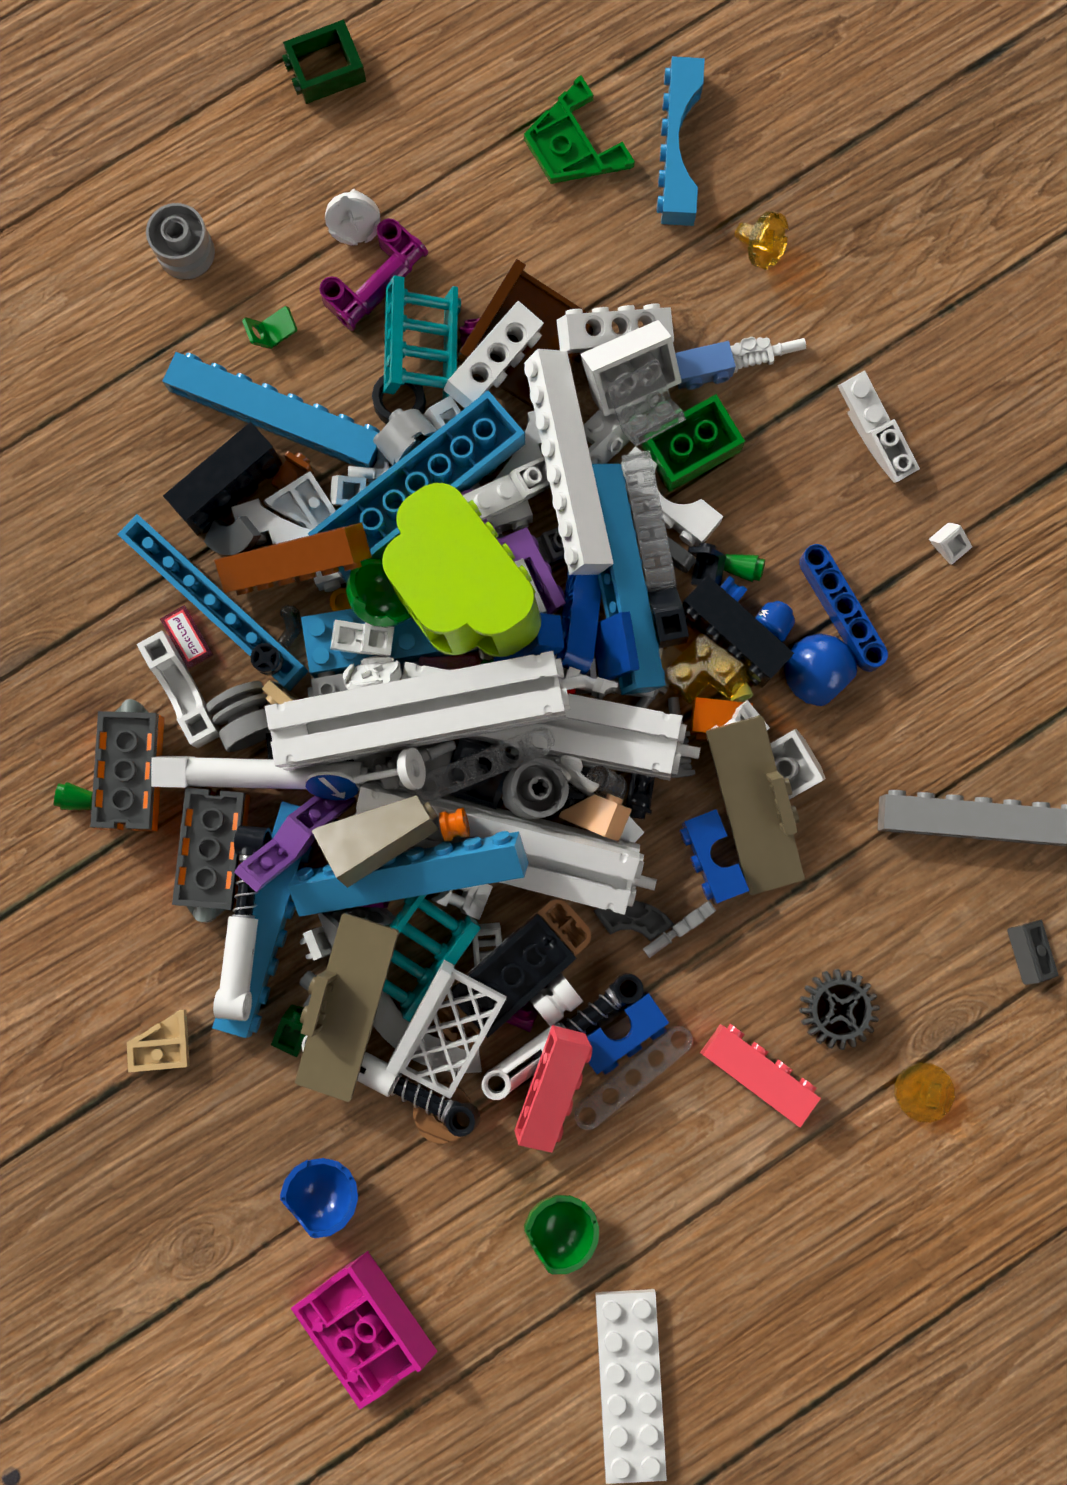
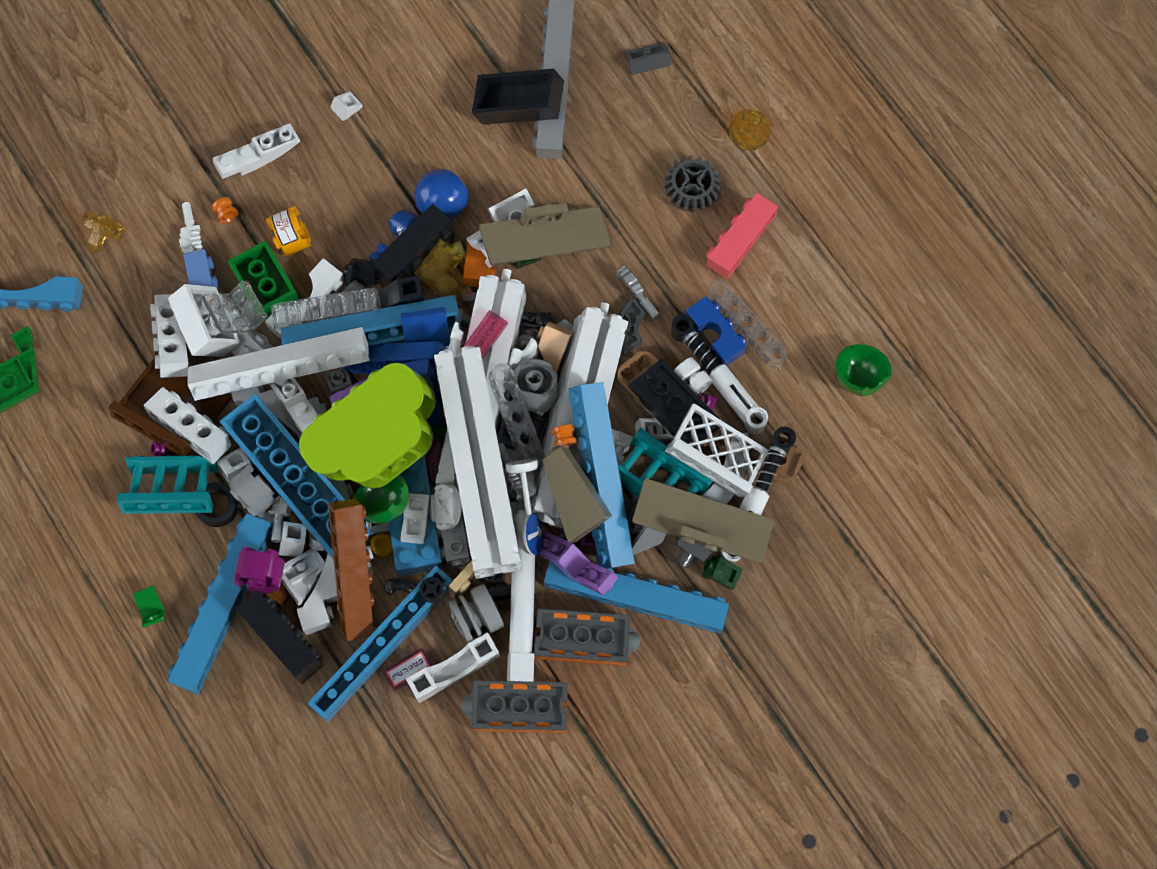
camera: 90 degrees left, 10 degrees down
green cone [53,782,93,810] -> none
tan wing [127,1009,190,1072] -> none
light grey wheel [146,203,215,279] -> none
dark grey tile [204,516,261,555] -> none
white piece [213,825,272,1021] -> none
blue cylinder [280,1158,358,1238] -> none
dark pink piece [291,1251,438,1409] -> none
white tile [300,926,332,961] -> none
magenta piece [319,218,428,331] -> none
white tile [325,189,381,245] -> none
coral brick [514,1025,592,1153] -> none
white plate [595,1289,667,1484] -> none
blue arch [680,809,749,904] -> none
green cone [724,554,766,583] -> none
blue beam [799,544,888,672] -> none
none -> orange wheel [211,197,238,224]
none -> magenta brick [233,547,285,593]
none -> light orange brick [266,206,312,256]
none -> clear pink tile [464,310,508,360]
none -> black piece [472,68,564,125]

